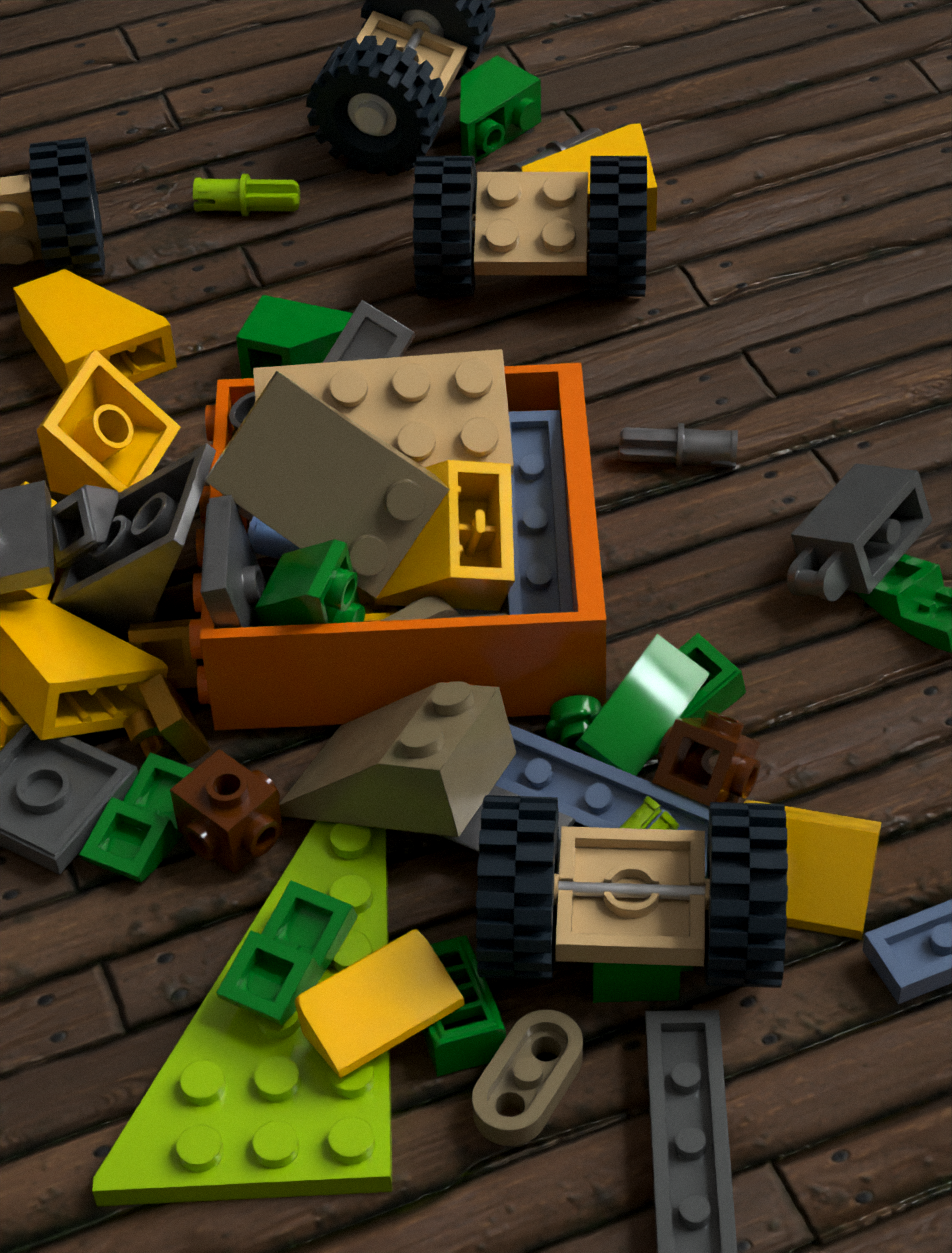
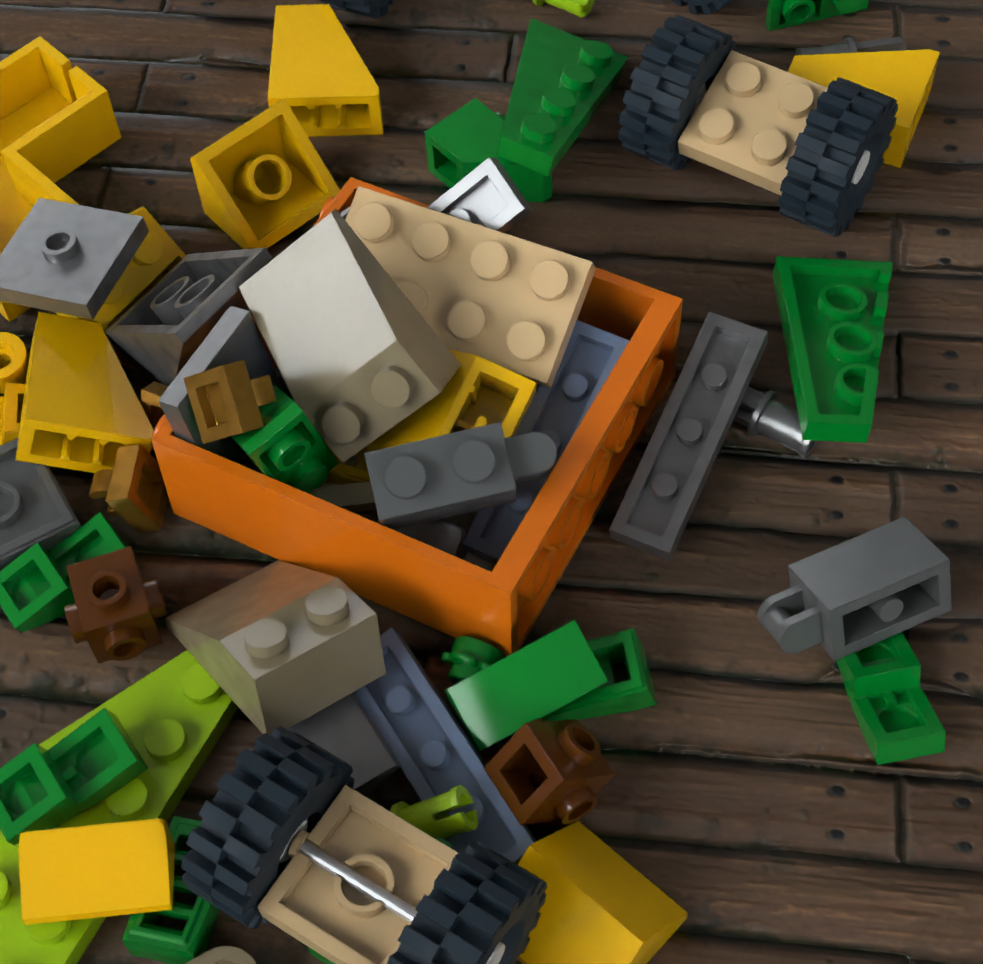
camera: 30 degrees right, 10 degrees up
flat silver slope [51,484,119,569] -> none
none -> pearl gold tile [183,360,277,444]
none -> dark grey brick [364,422,557,530]
none -> green wing [496,18,628,177]
none -> flat silver plate [609,312,768,561]
none -> green wing [772,256,893,443]

